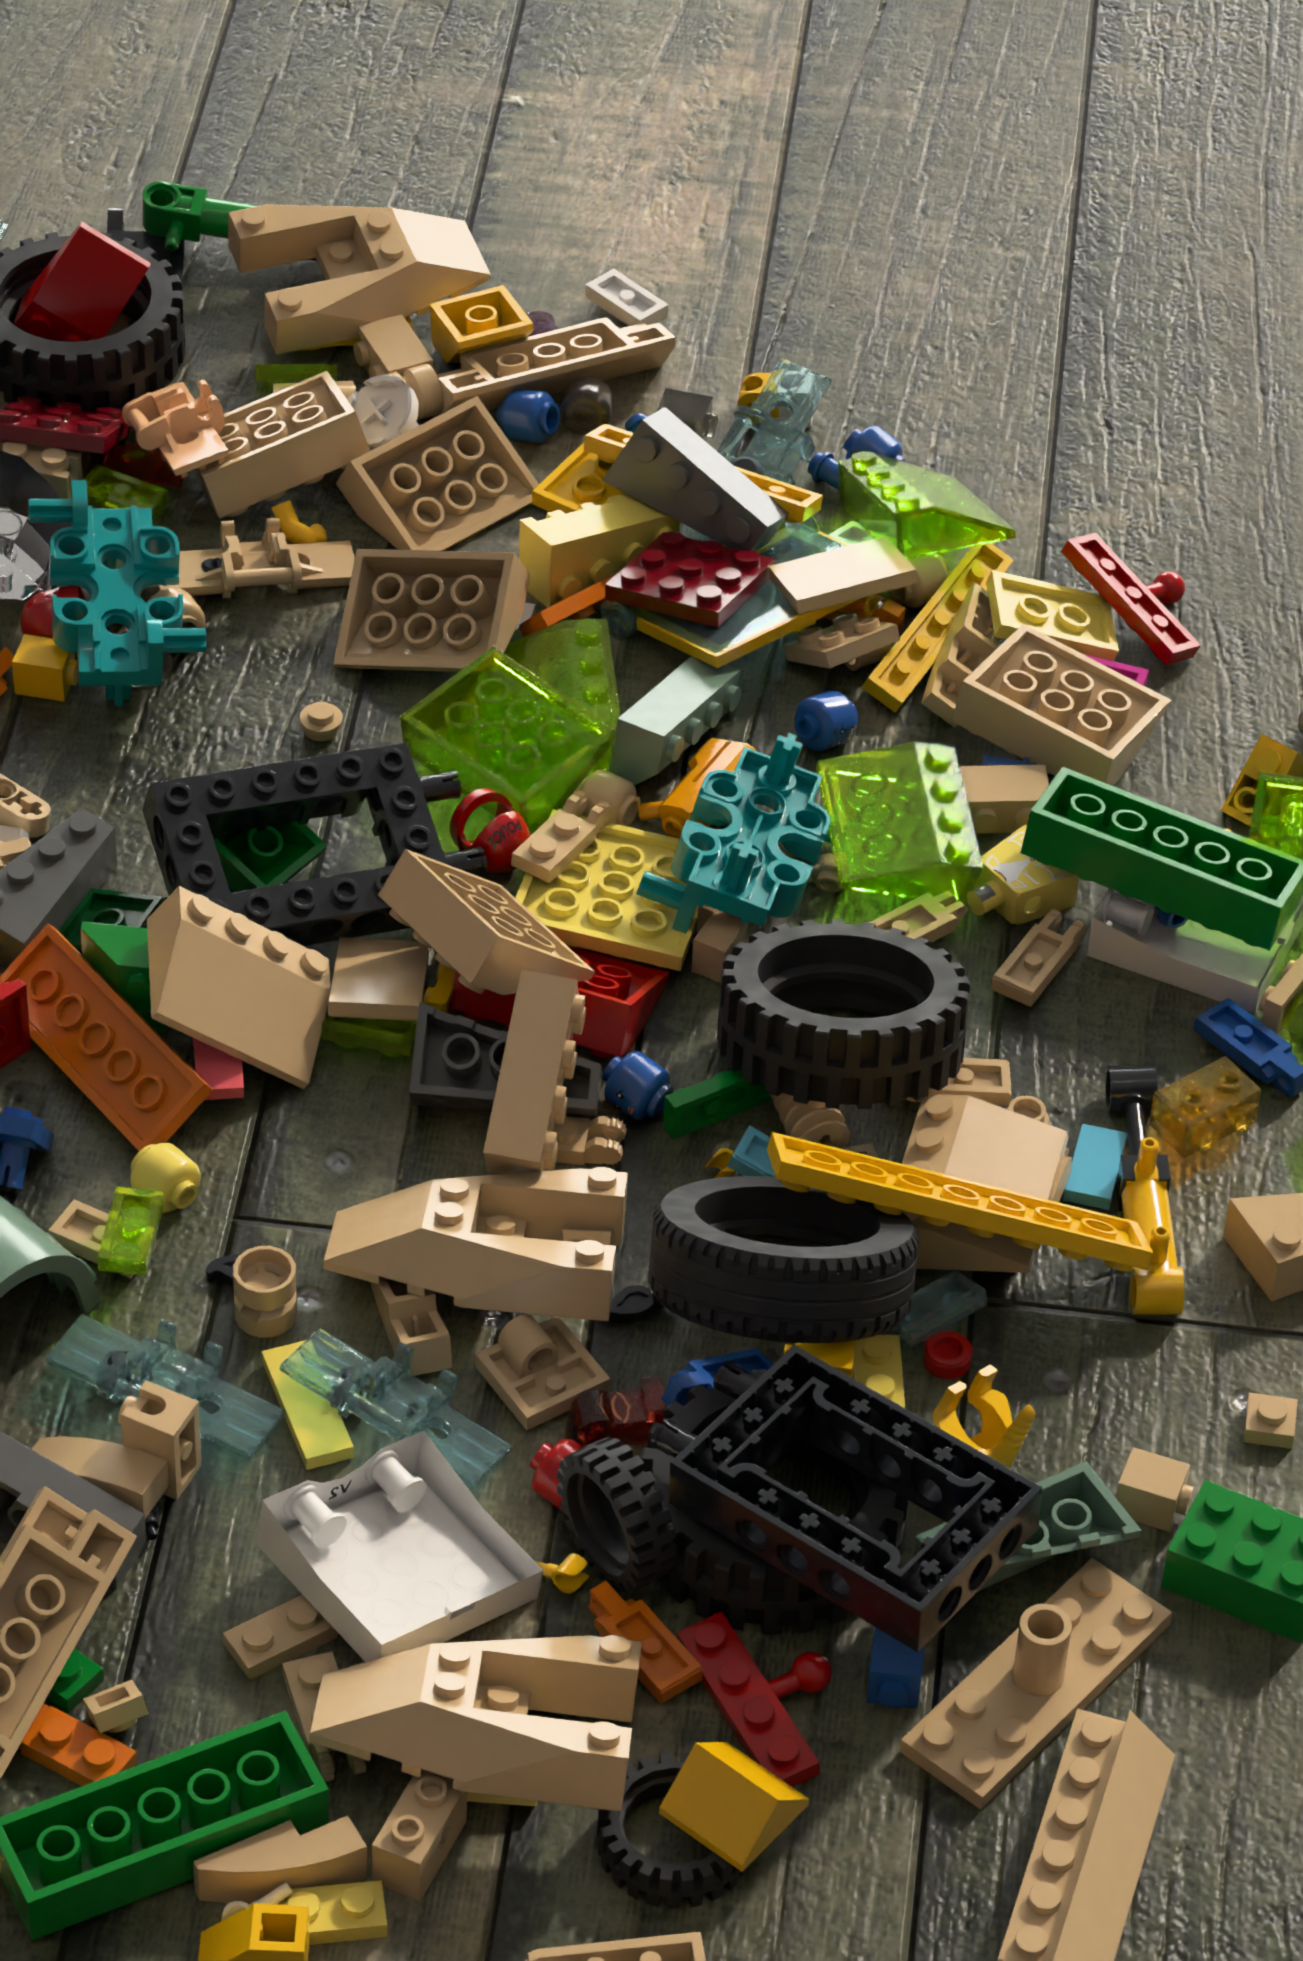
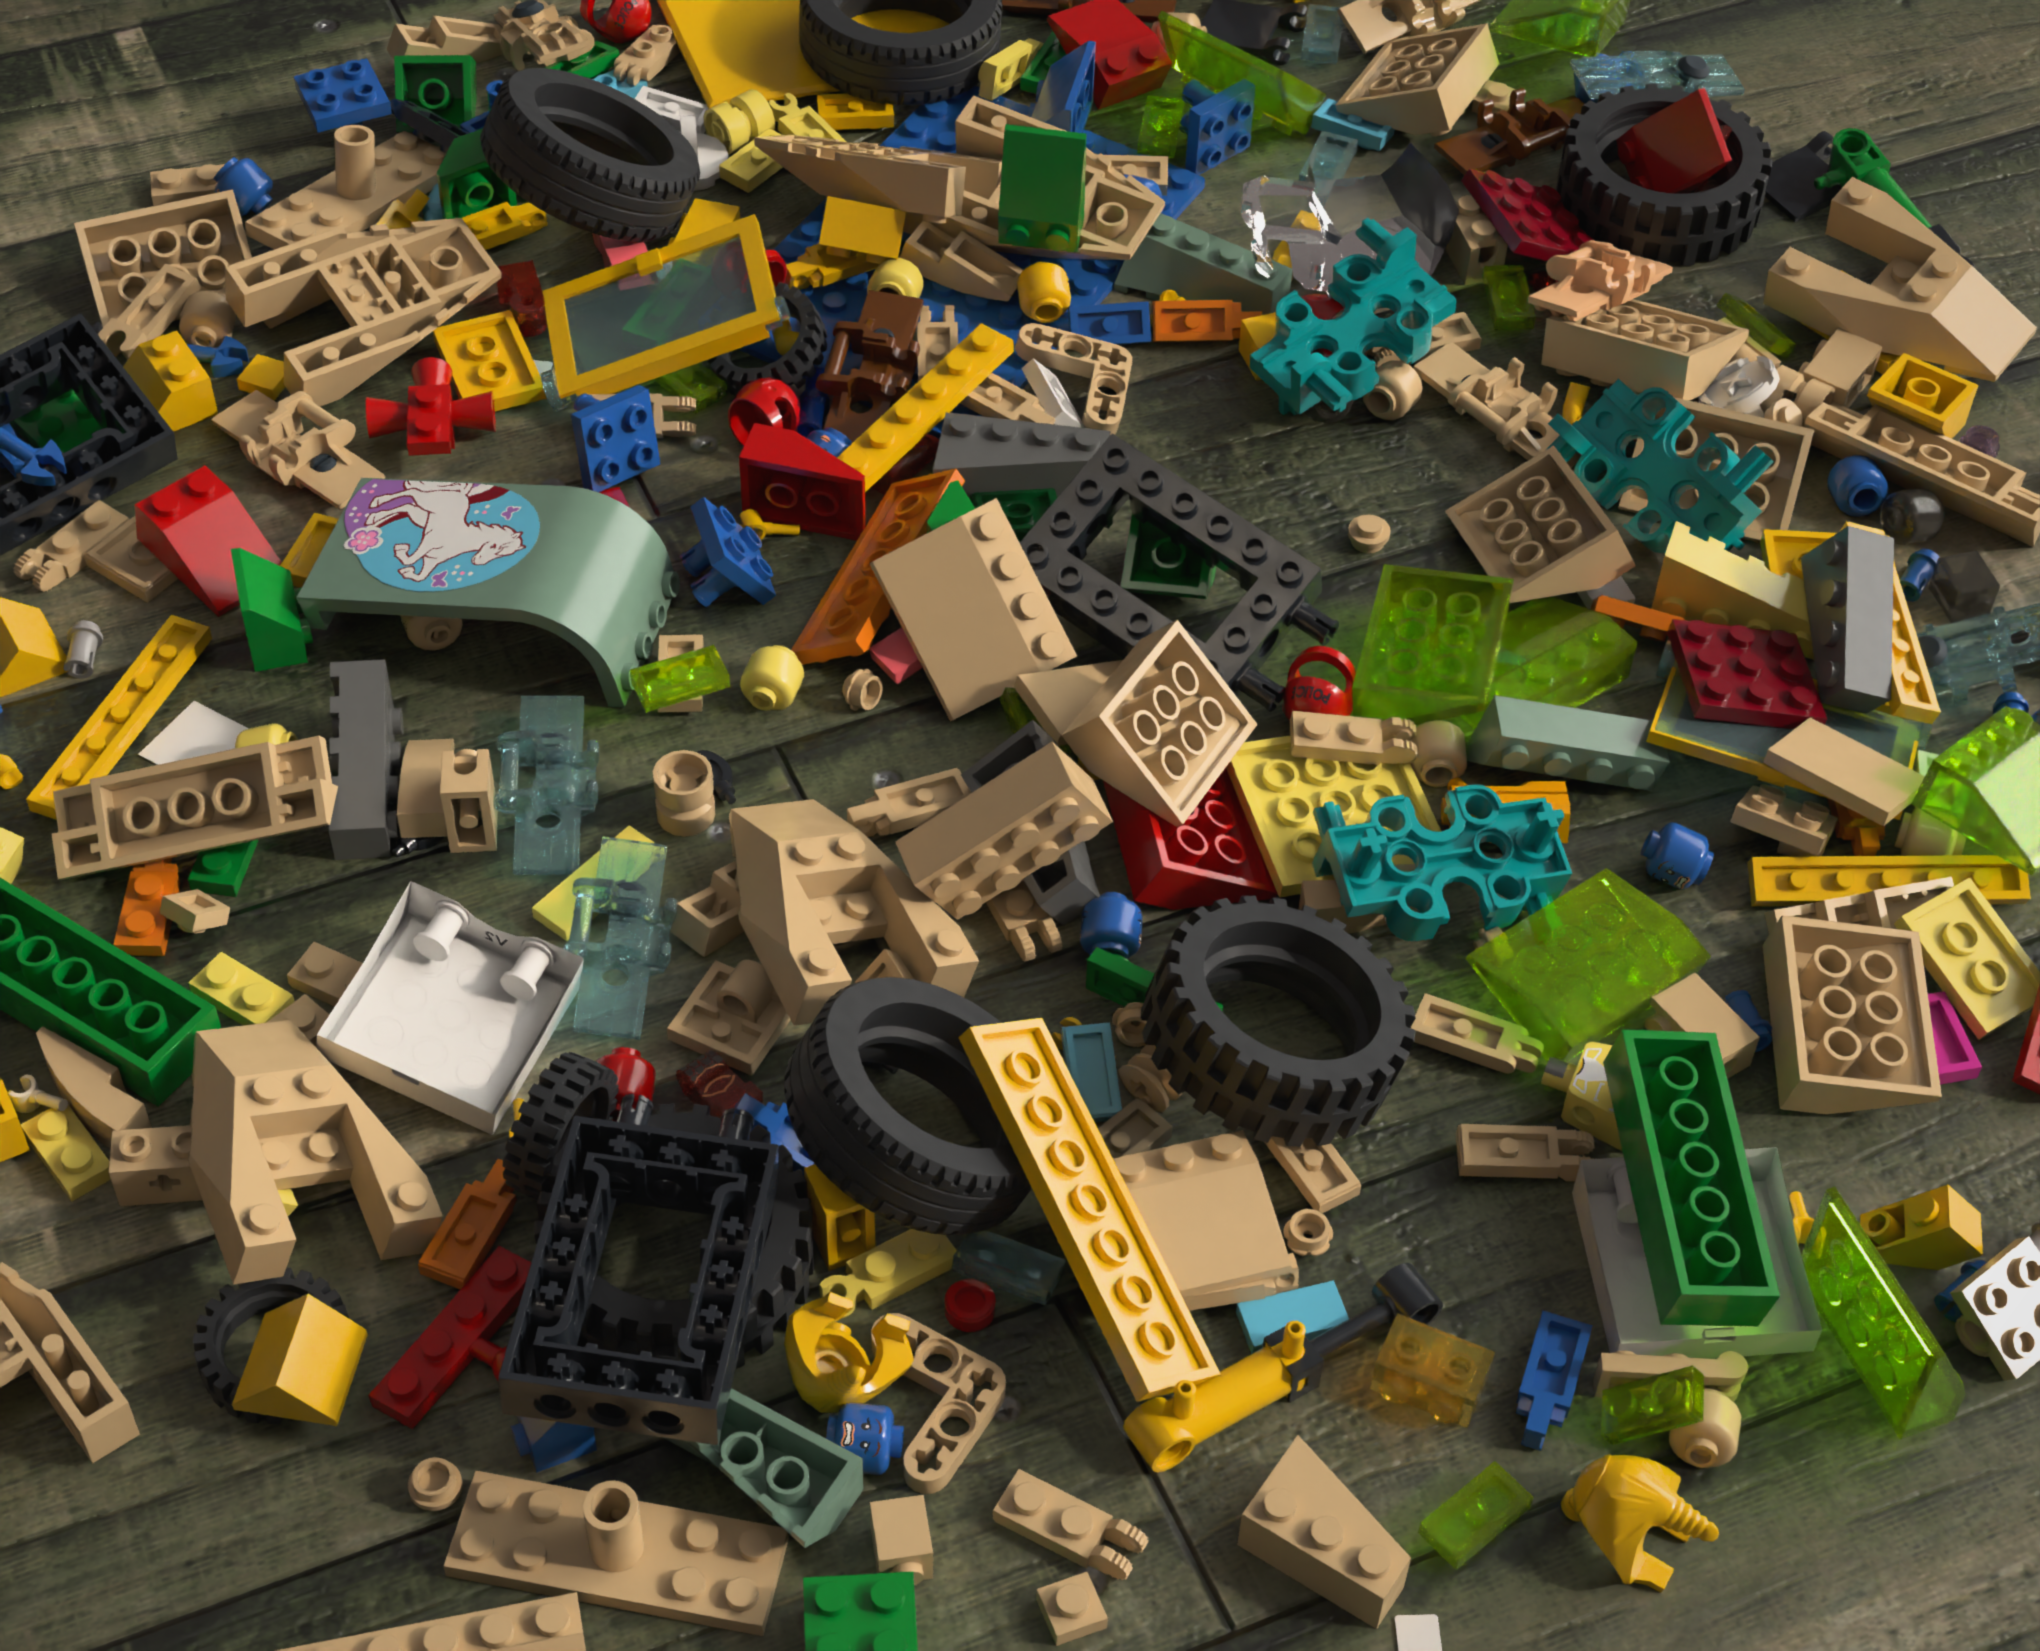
camera: 60 degrees right, 5 degrees up
none -> light yellow plate [188,952,295,1026]
none -> tan plate [408,1457,463,1511]
none -> blue head [826,1403,904,1475]
none -> tan plate [842,669,882,711]
none -> tan hinge [847,768,971,837]
none -> tan beam [871,1313,1006,1494]
none -> tan hinge [993,1469,1149,1580]
none -> tan plate [1112,1002,1147,1047]
none -> teal gear [1546,378,1774,553]
none -> tan plate [1764,398,1803,427]

